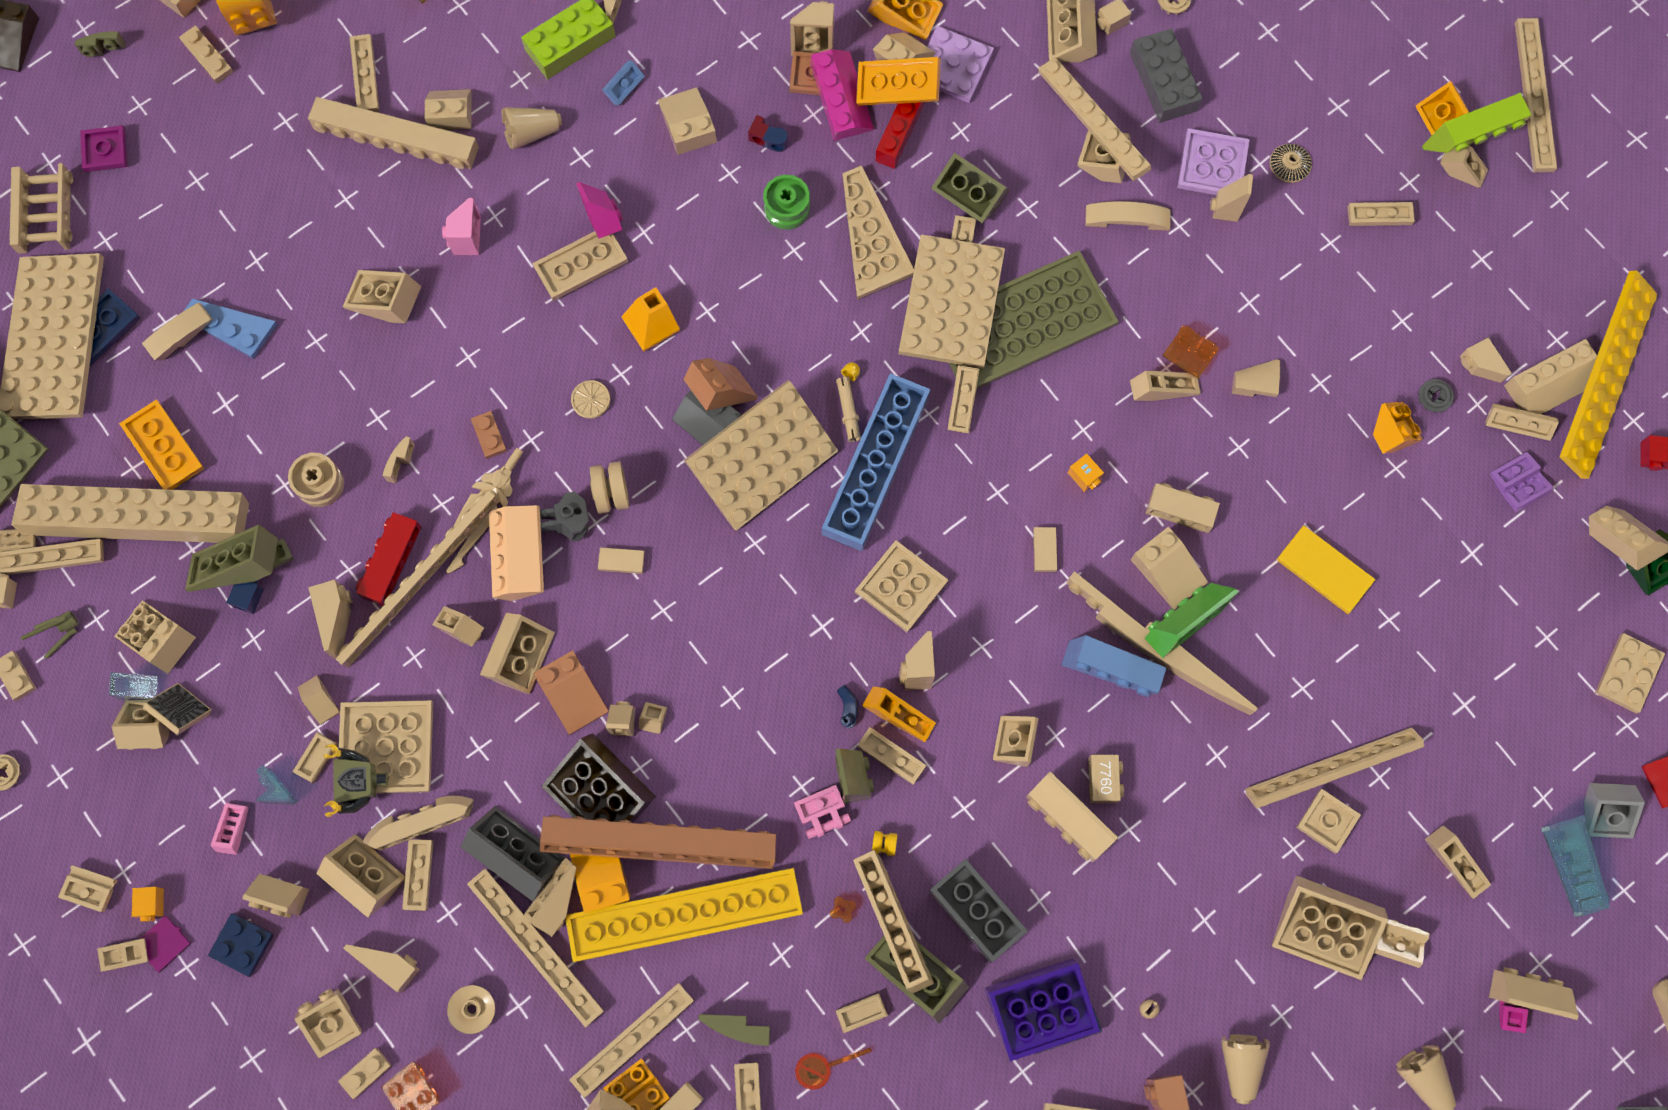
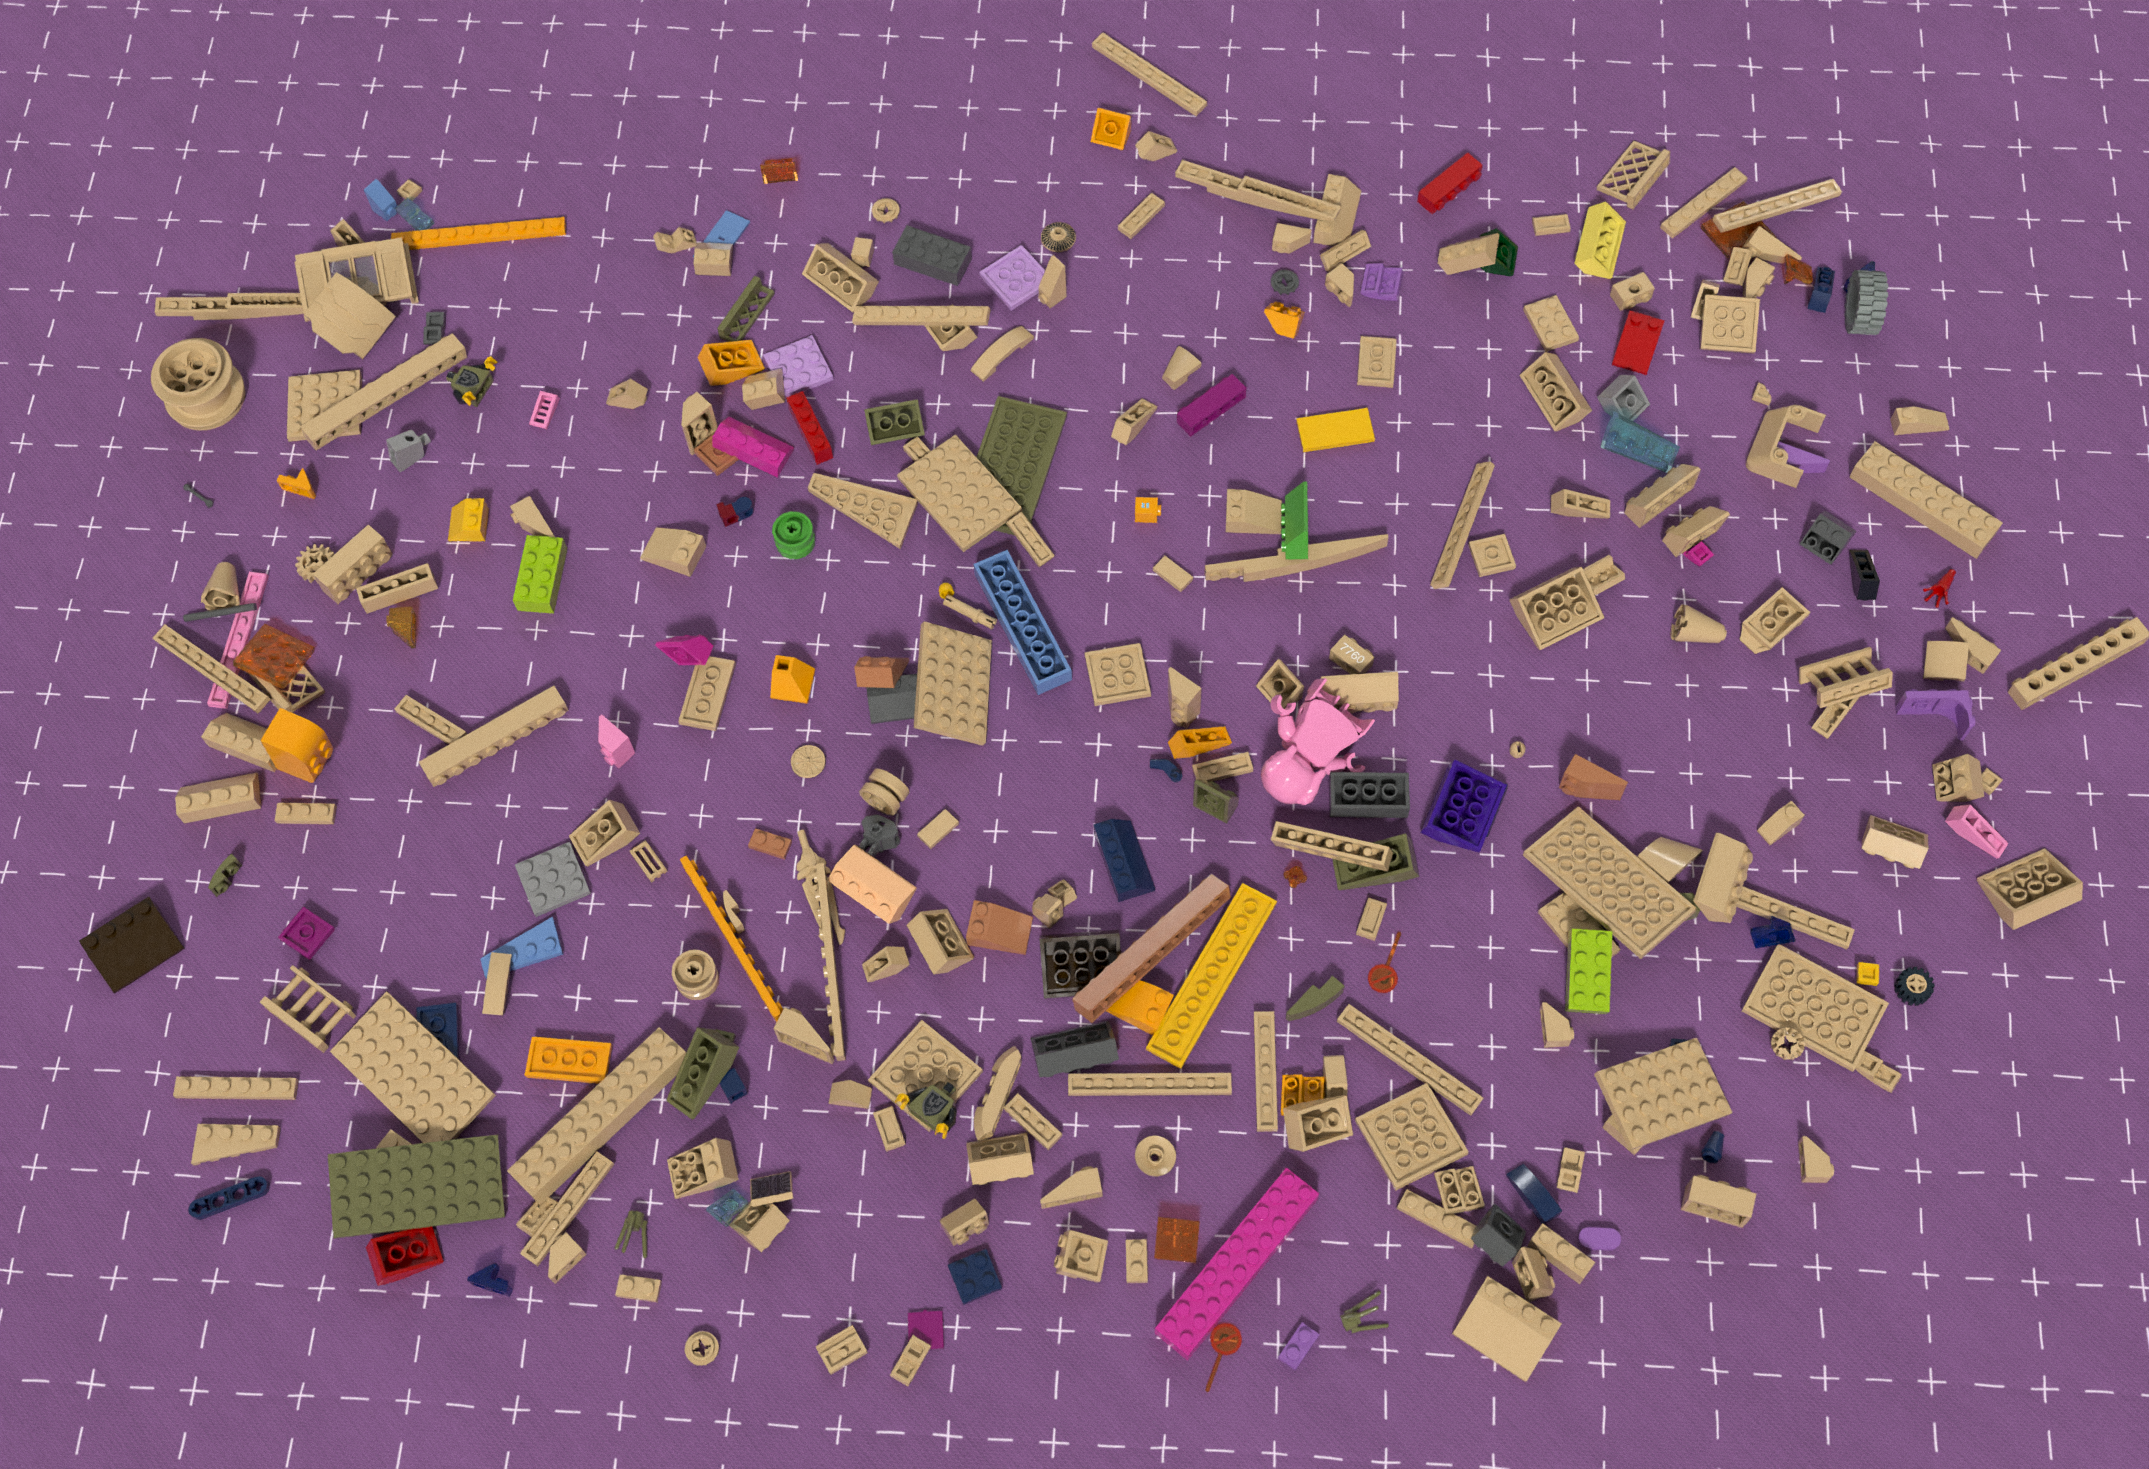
camera: 45 degrees left, 10 degrees down
light orange brick [132,887,164,922] -> none
bright pink slope [210,803,249,855] -> none
clear light blue slope [256,765,298,805] -> none
red brick [356,512,422,606] -> none
tan slope [425,89,471,130] -> none
tan cone [502,107,562,149] -> none
tan slope [524,858,576,937] -> none
medium blue plate [602,60,645,106] -> none
bright pink plate [794,785,851,839] -> none
light orange plate [857,57,941,105] -> none
yellow wheel [872,831,897,857] -> none
medium blue wedge [1062,635,1166,697] -> none
tan brick [1145,483,1220,533] -> none
clear orange hinge [1162,325,1220,379] -> none
tan cone [1221,1034,1270,1104] -> none
lime slope [1422,93,1531,153] -> none
yellow plate [1559,270,1657,479] -> none
none -> light grey plate [515,842,591,917]
none -> tan tile [630,840,668,882]
none -> light orange plate [680,855,783,1023]
none -> dark blue slope [1093,819,1155,902]
none -> tan slope [1175,160,1341,222]
none -> magenta brick [1177,374,1246,437]
none -> bright pink piece [1261,678,1375,805]
none -> tan slope [1325,263,1354,307]
none -> tan tile [1357,336,1397,388]
none -> tan slope [1520,352,1592,432]
none -> tan slope [1624,464,1701,528]

